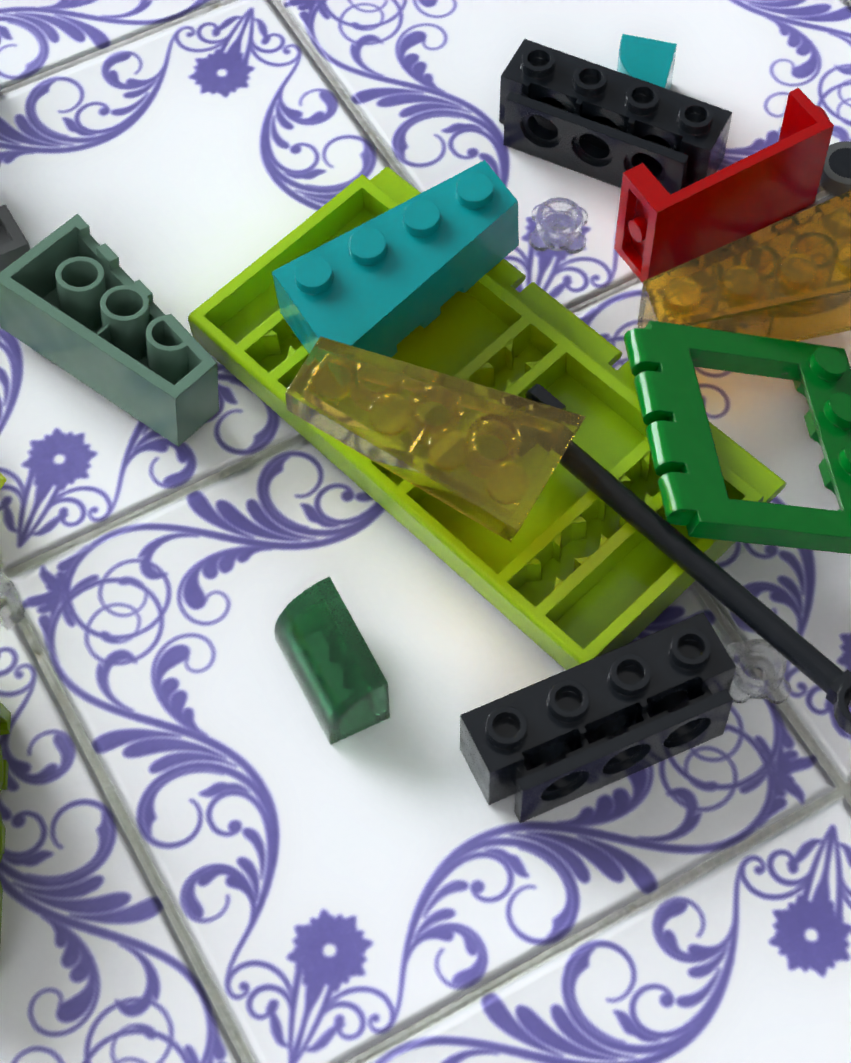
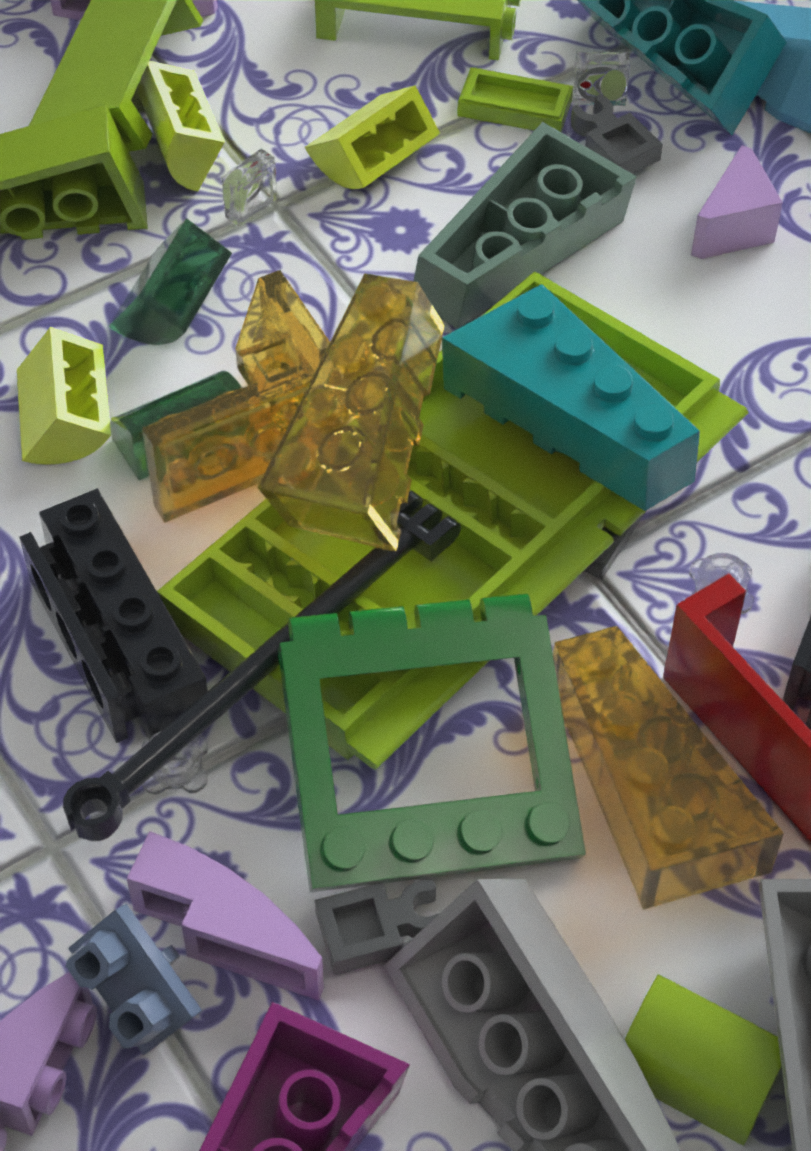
camera: 85 degrees right, 5 degrees down
none -> neon yellow brick [17,327,111,465]
none -> clear green brick [108,218,232,345]
none -> clear yellow bracket [142,270,338,523]
none -> lavender slope [691,145,783,259]

